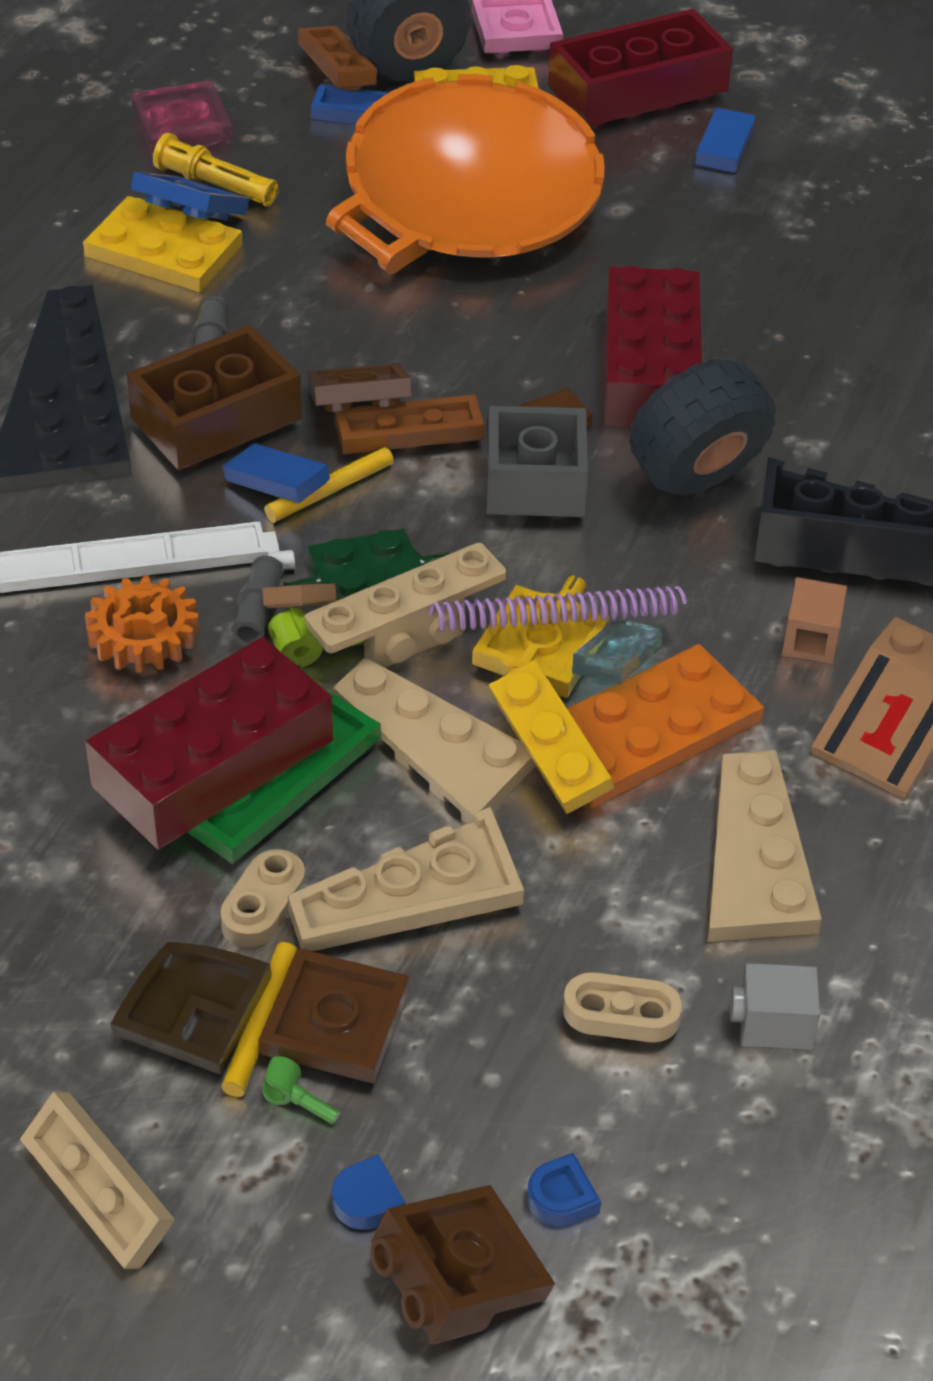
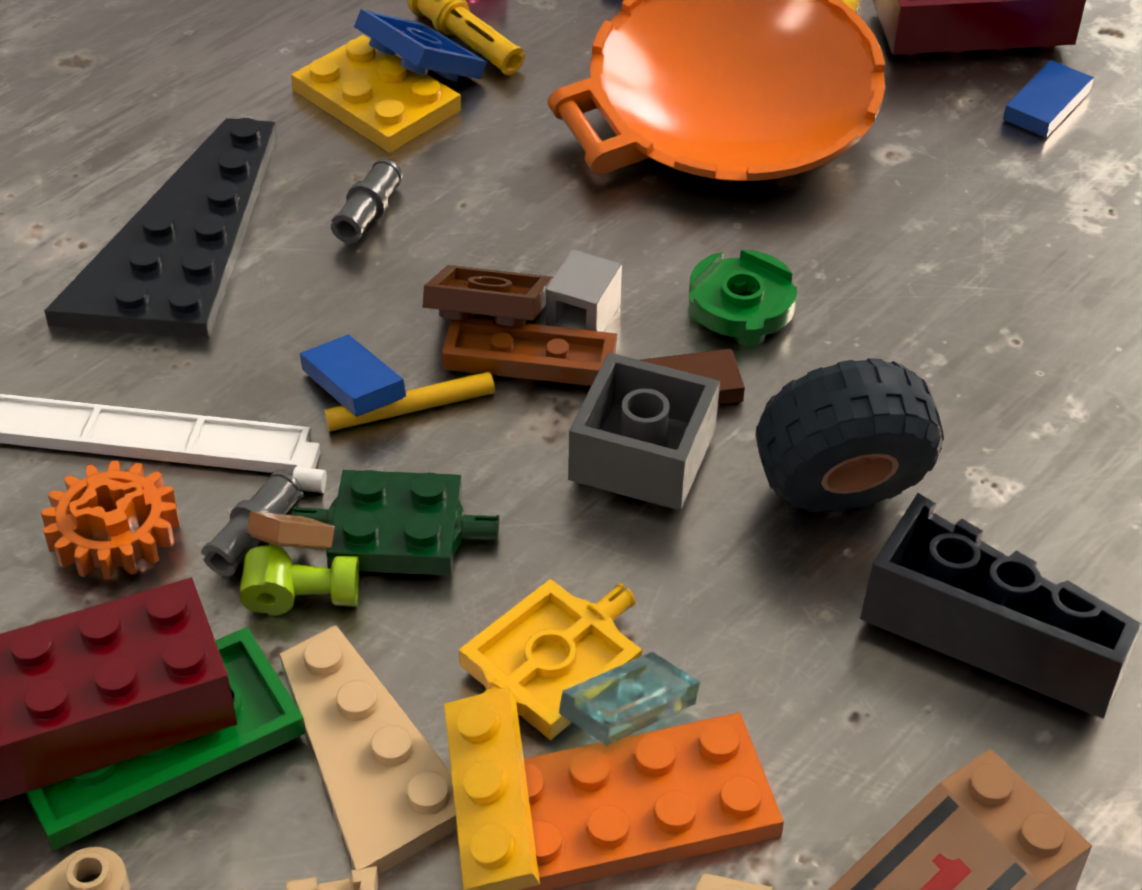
camera: 20 degrees right, 0 degrees up
reddish brown brick [126,324,302,470] -> none
tan bracket [305,542,506,668] -> none
lavender piece [429,586,687,632] -> none
dark red brick [603,266,702,428] -> none
nougat brick [782,577,847,665] -> none
none -> light grey brick [546,249,622,332]
none -> green plate [688,250,797,346]

